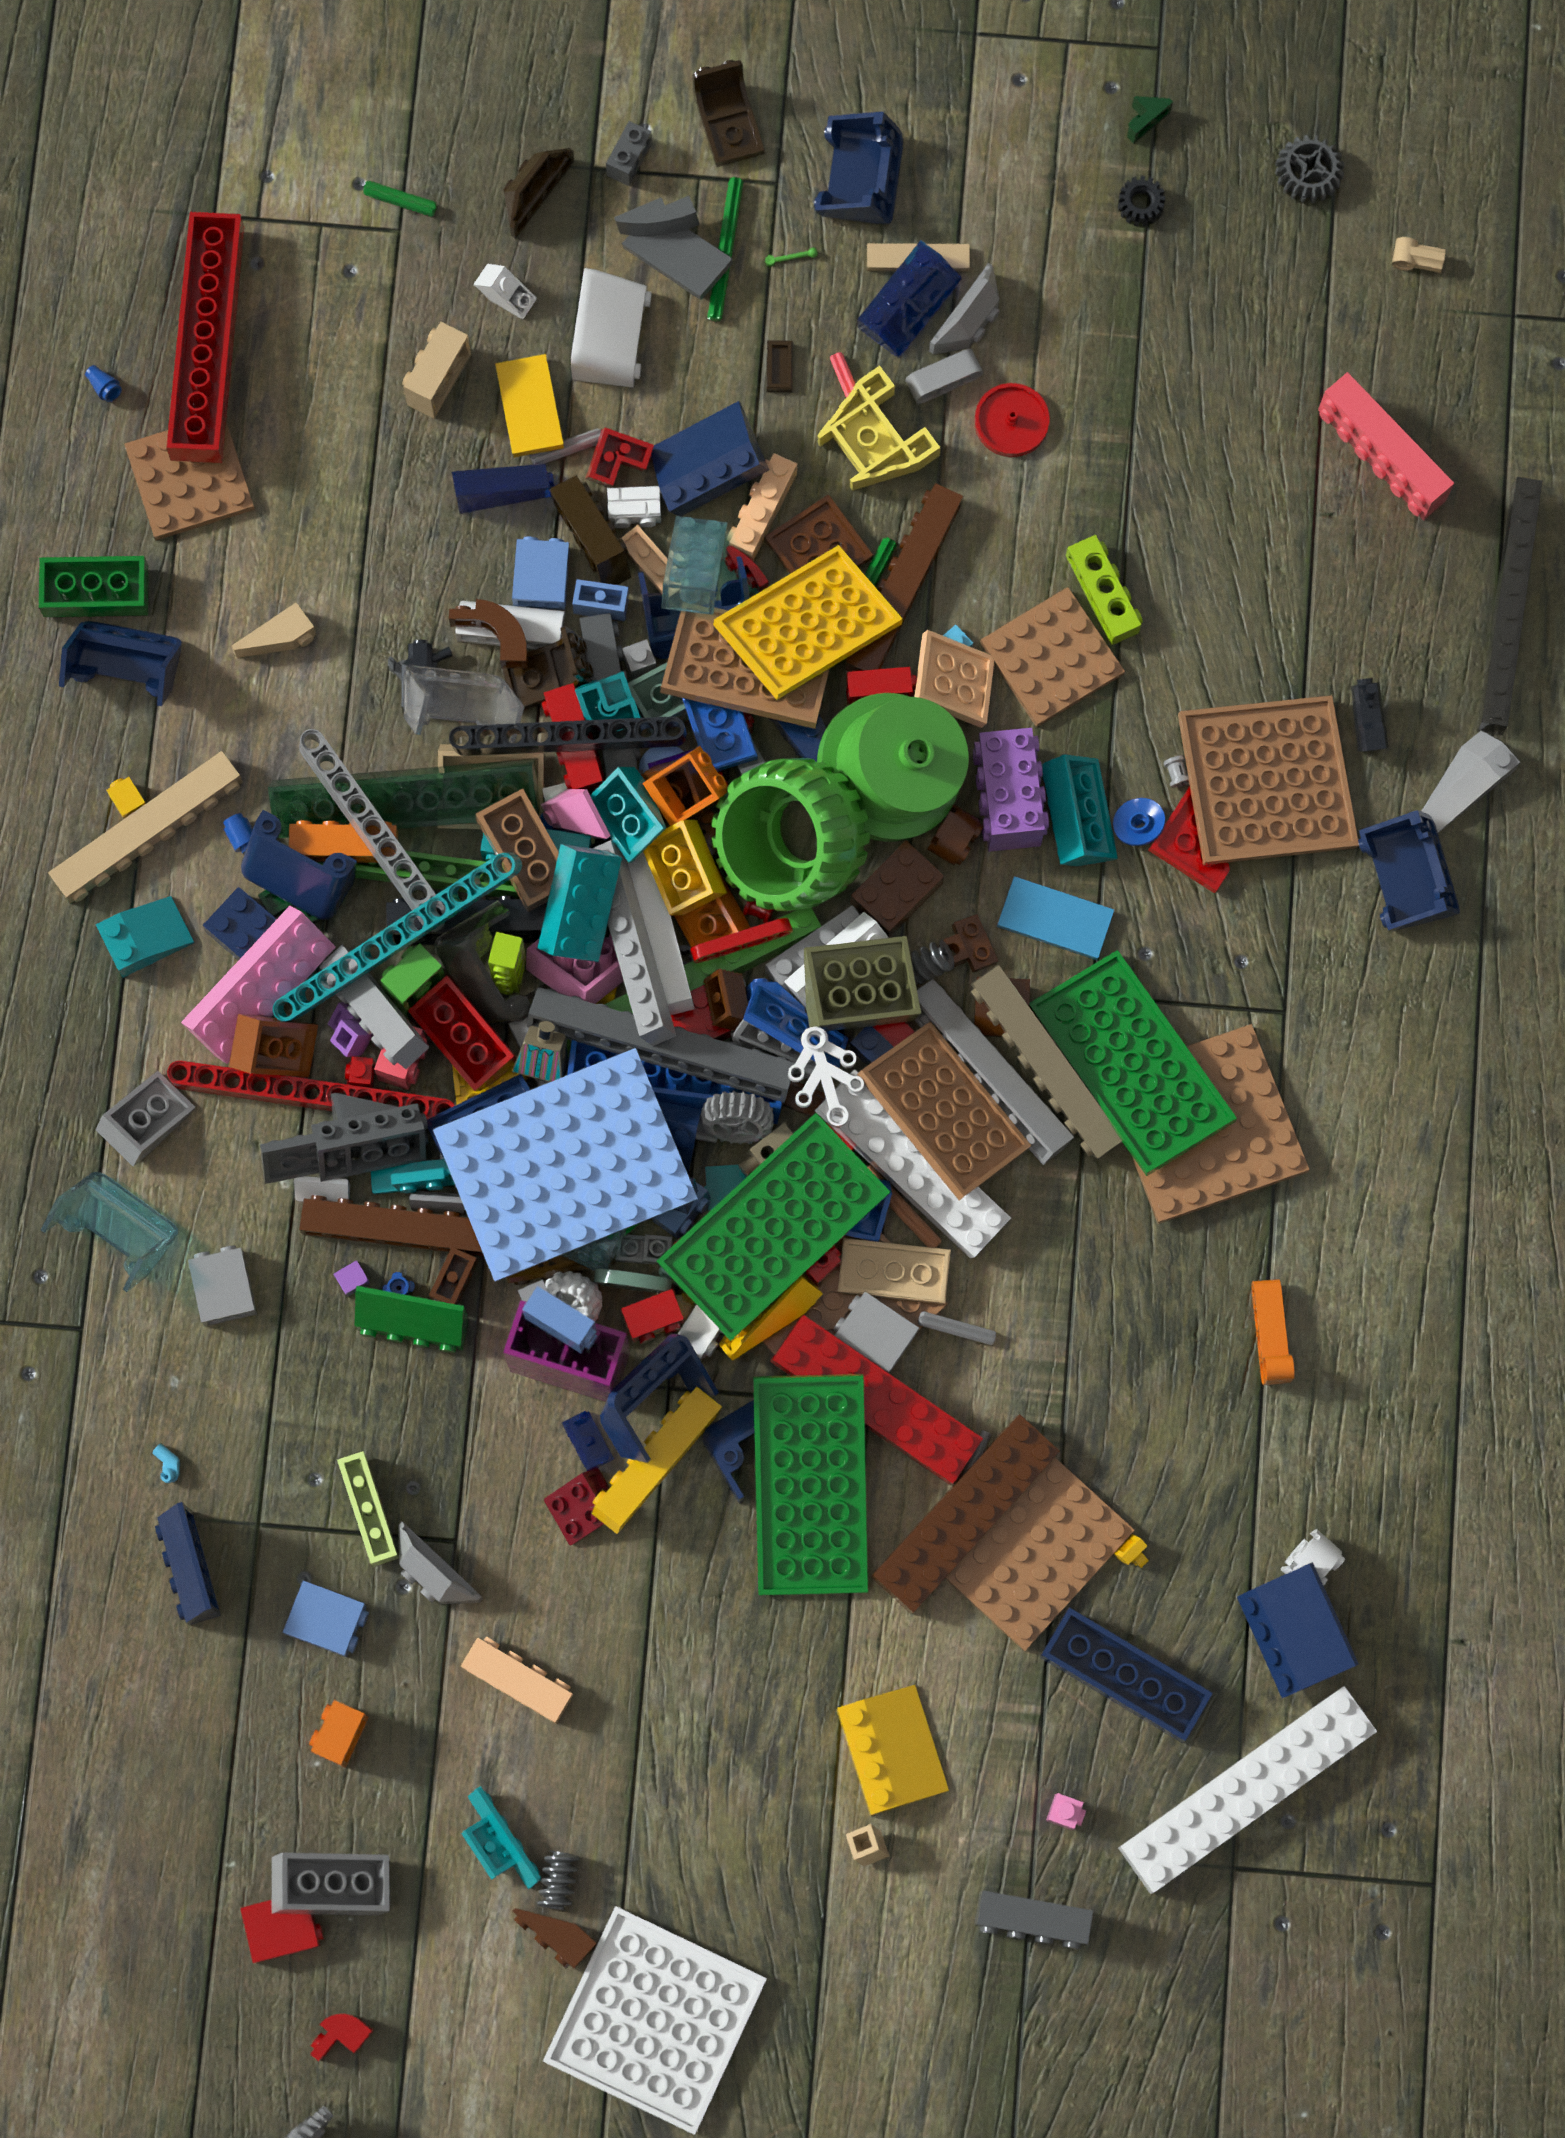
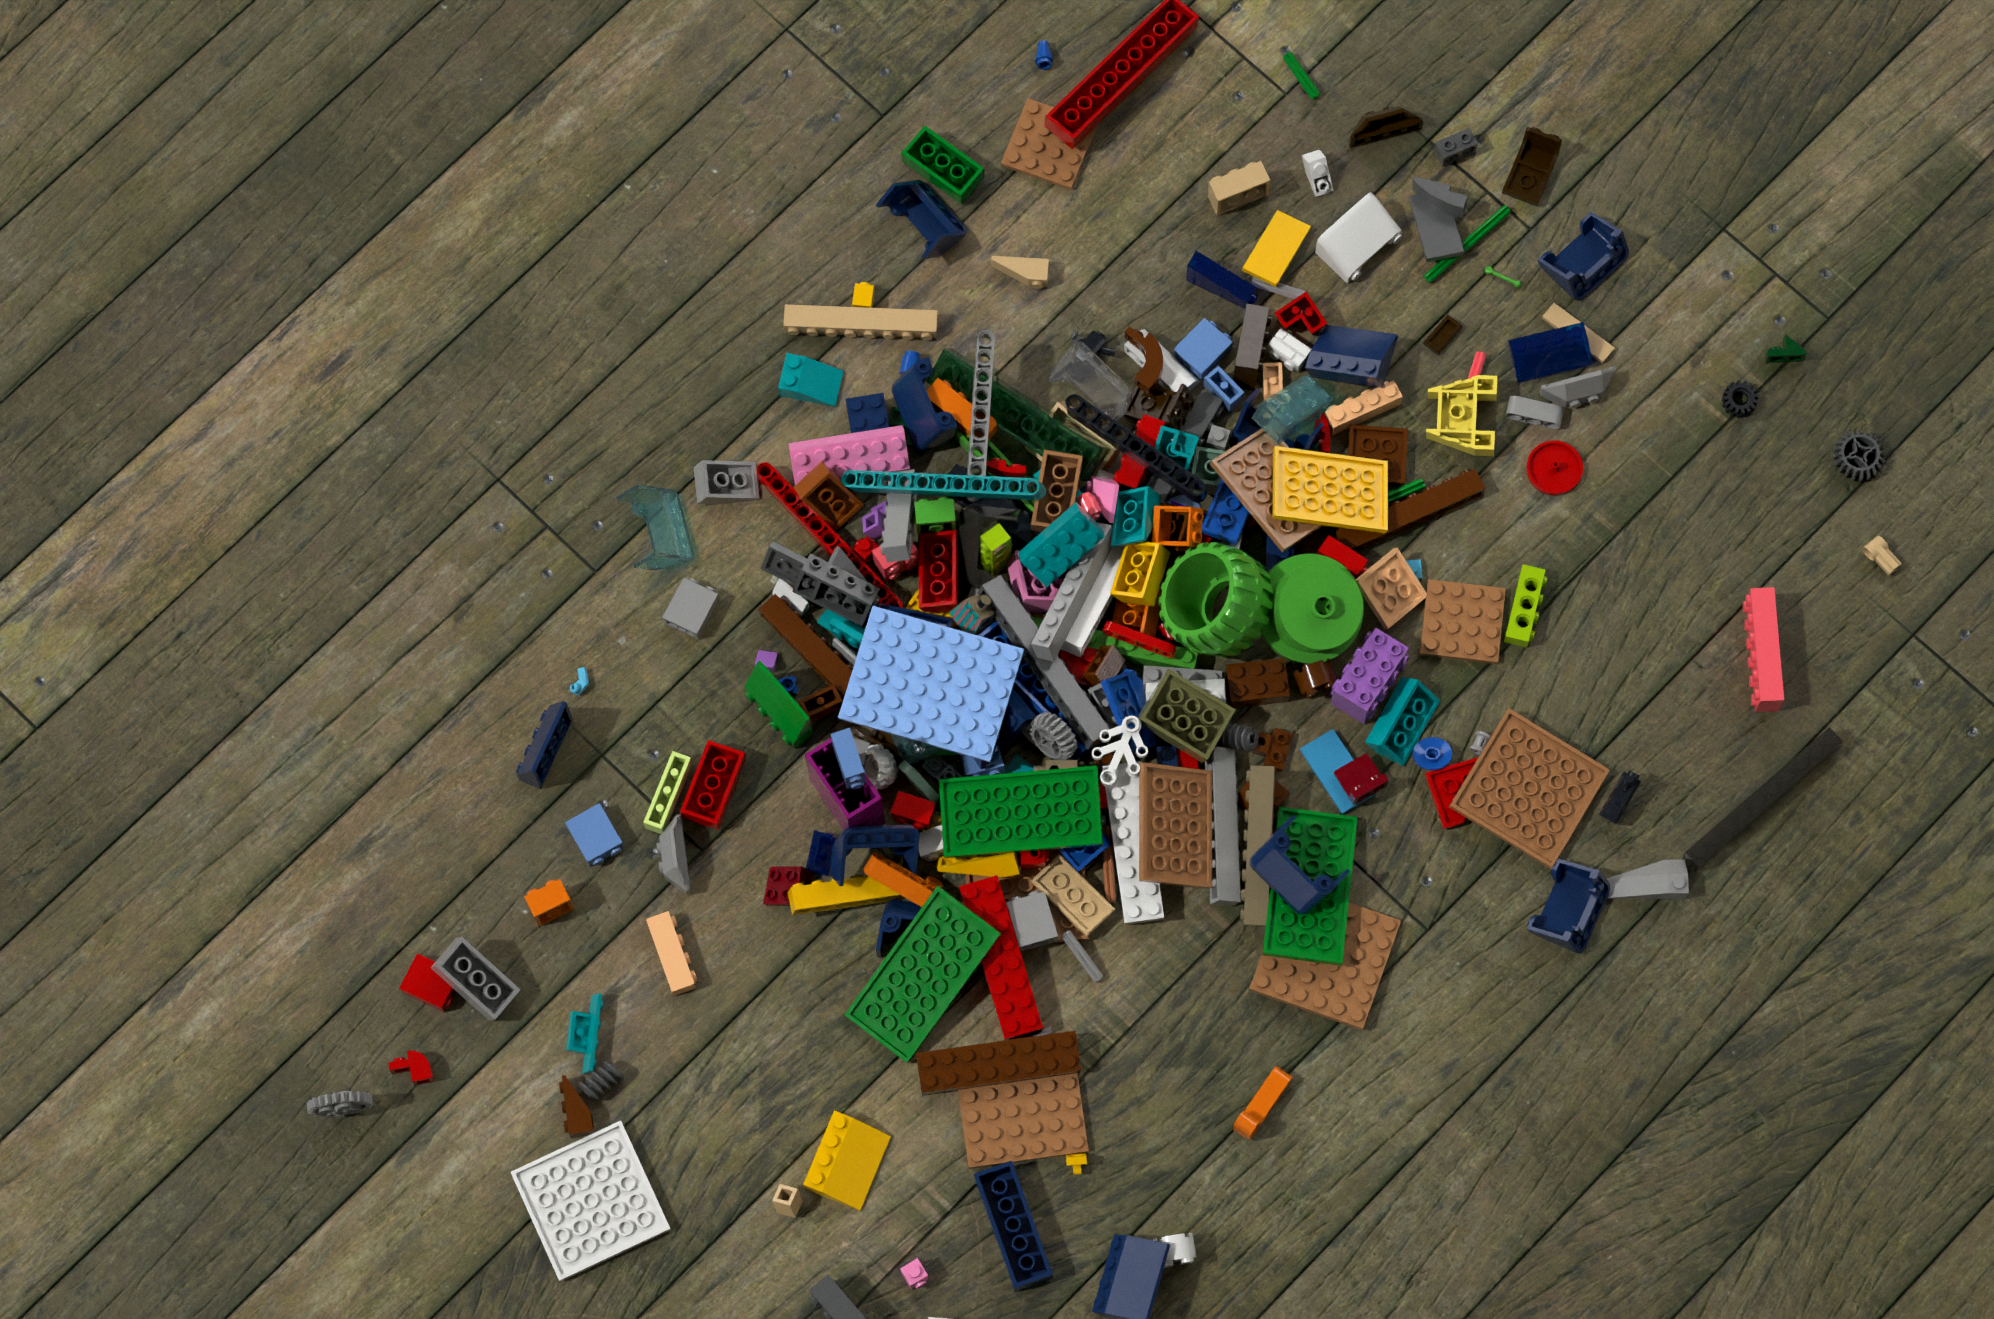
camera: 45 degrees right, 5 degrees down
none -> red brick [680,740,746,830]
none -> orange beam [863,852,943,907]
none -> red slope [986,458,1026,478]
none -> coral brick [1076,492,1102,521]
none -> dark blue windscreen [1250,815,1350,915]
none -> dark red bracket [1334,753,1389,806]

